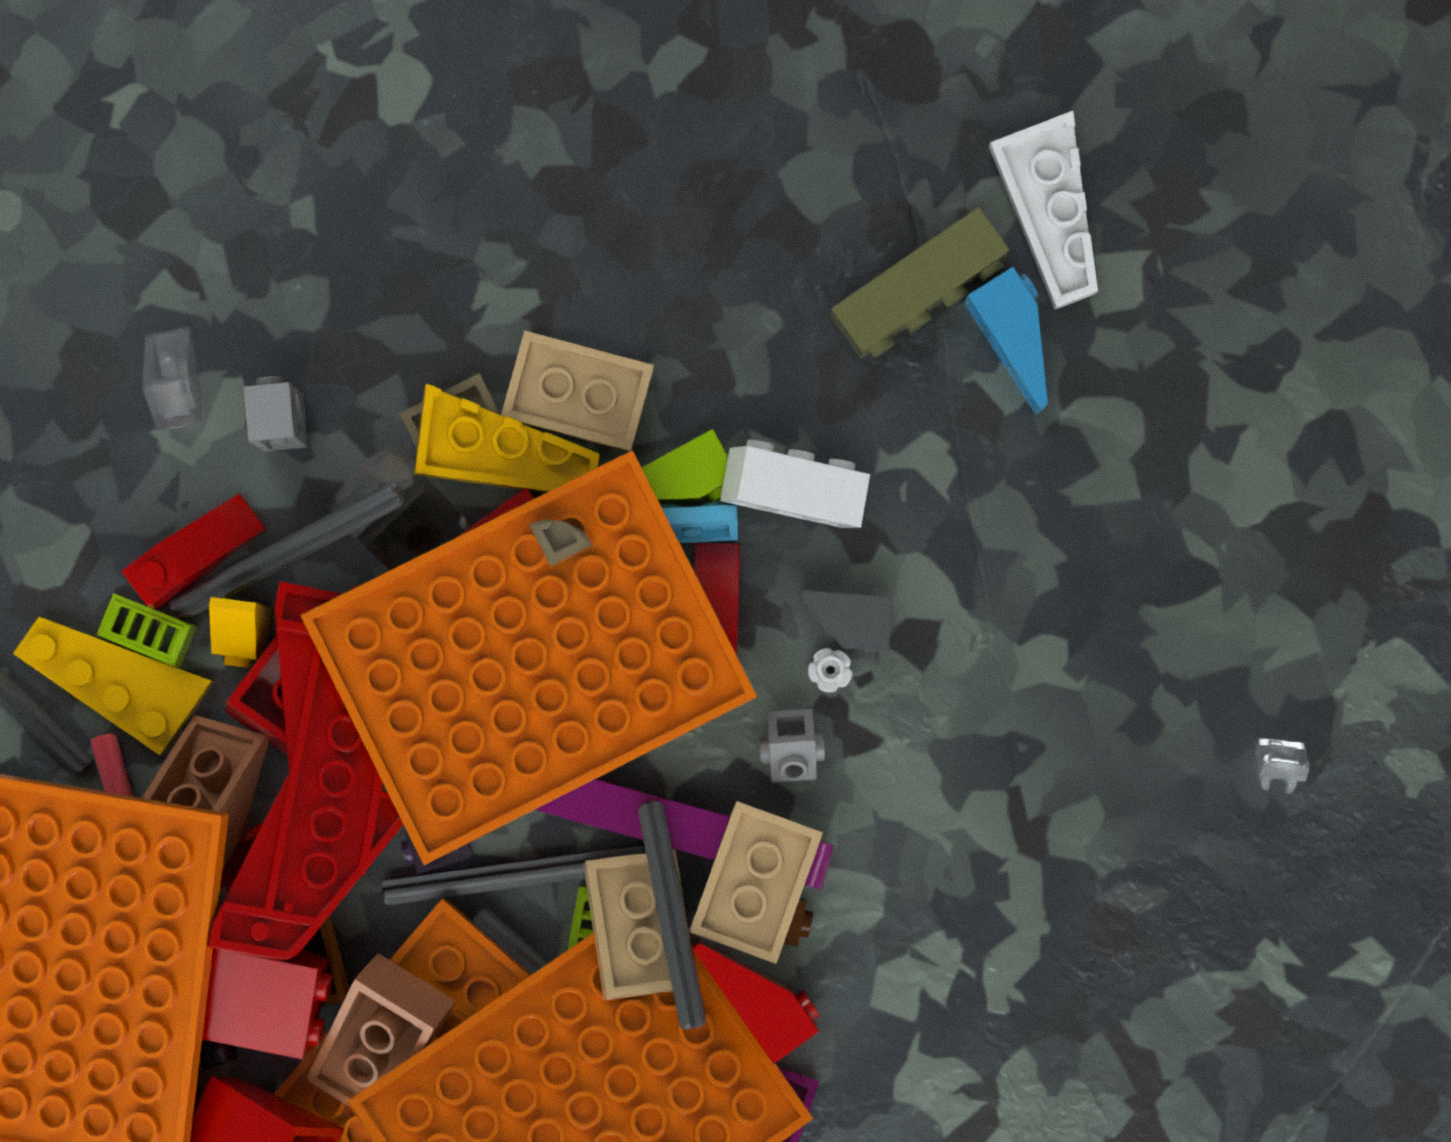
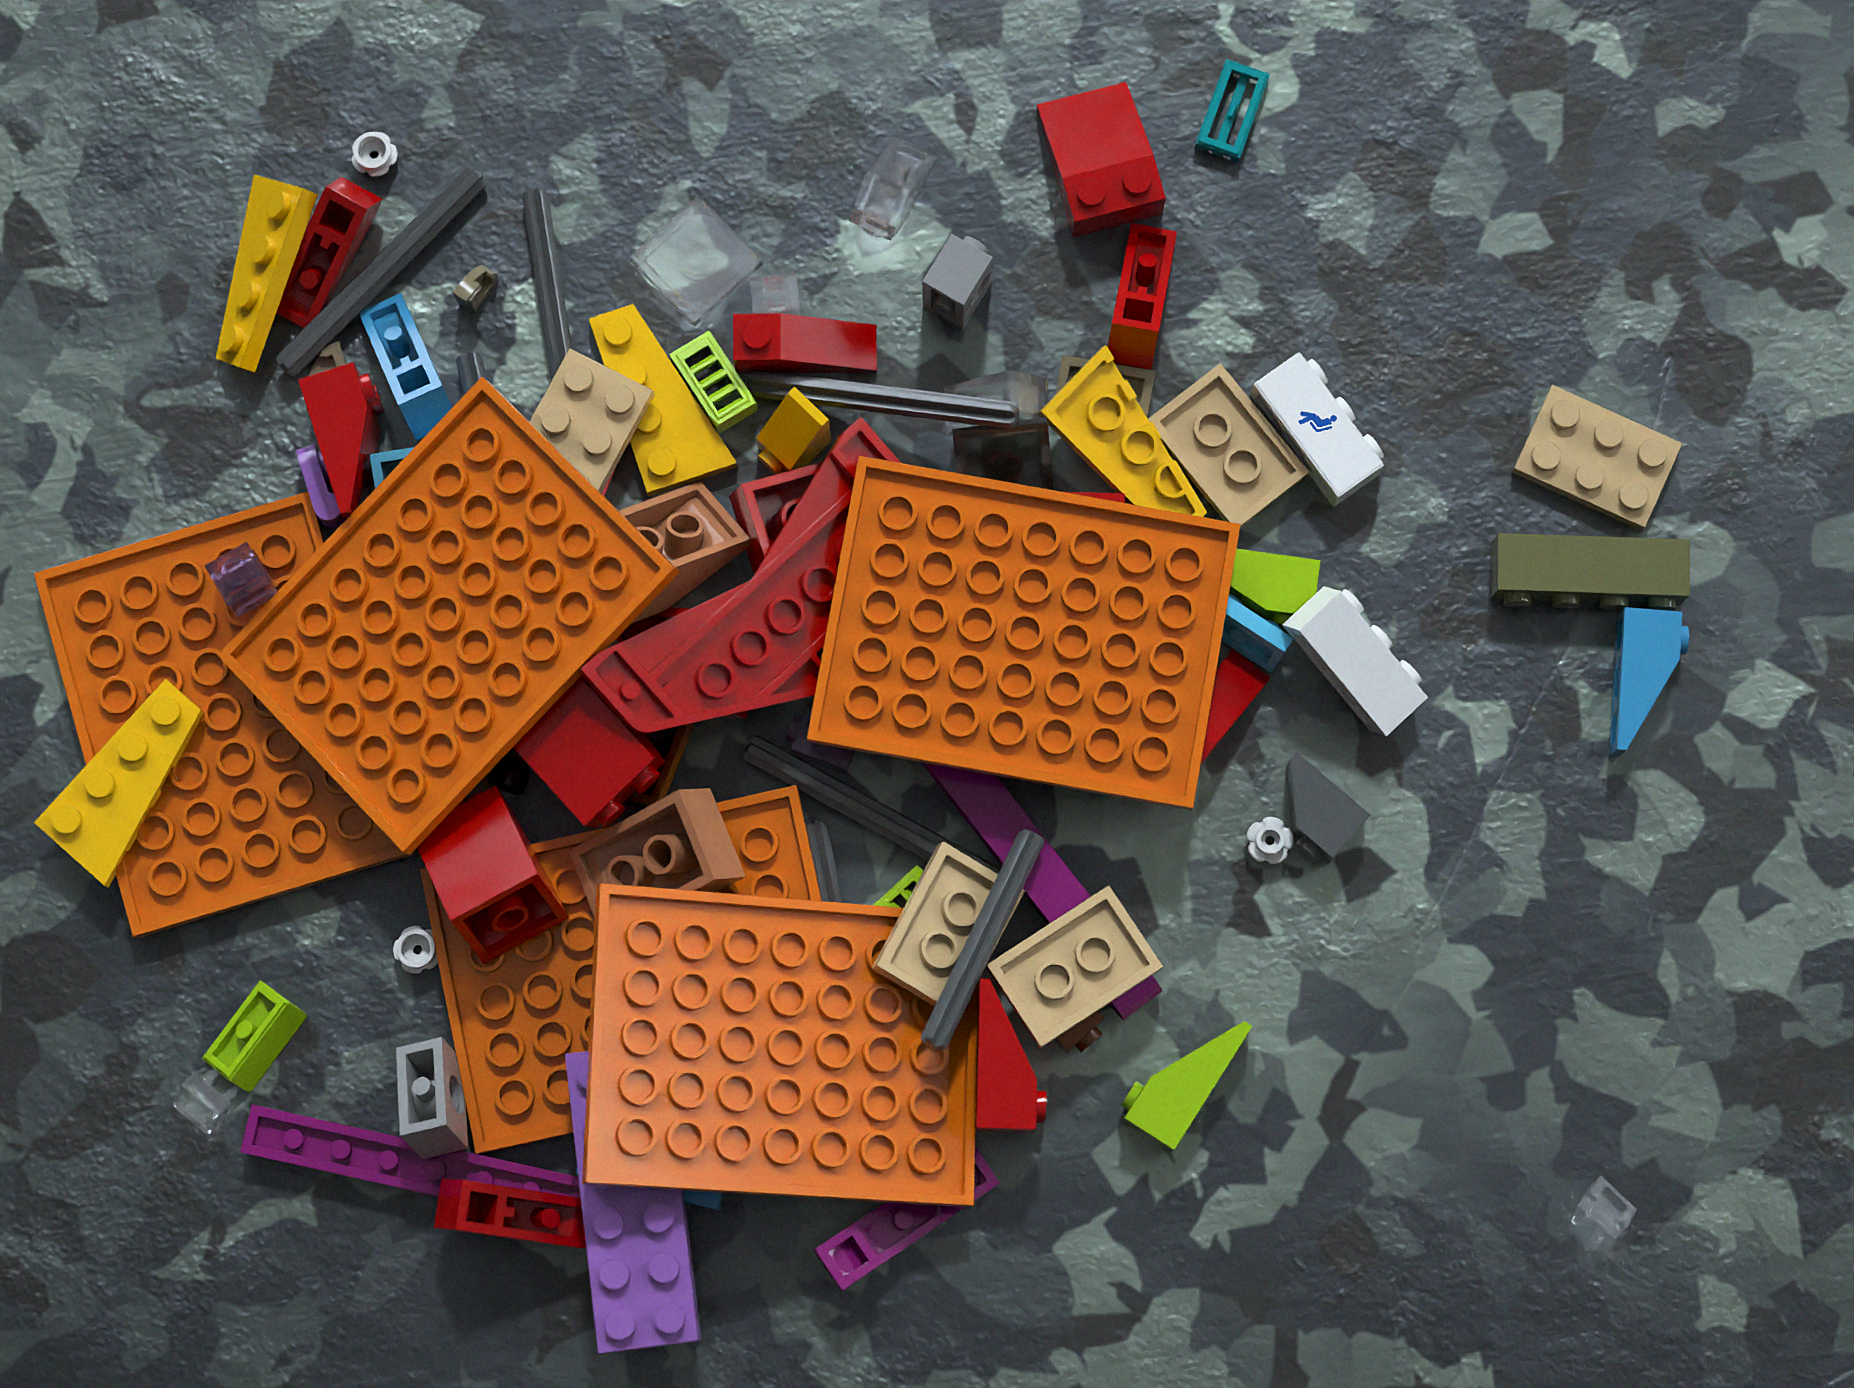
camera: 35 degrees right, 5 degrees down
dark tan tile [529,519,592,567] -> none
light grey brick [759,709,825,782] -> none
white wing [989,111,1098,310] -> none
none -> tan plate [529,348,655,493]
none -> clear plate [630,195,763,327]
none -> clear tile [749,272,801,316]
none -> red slope [1036,82,1166,237]
none -> red slope [1107,223,1177,370]
none -> lime slope [1120,1021,1252,1152]
none -> teal tile [1194,59,1270,163]
none -> white brick [1250,352,1384,507]
none -> tan plate [1512,385,1682,531]

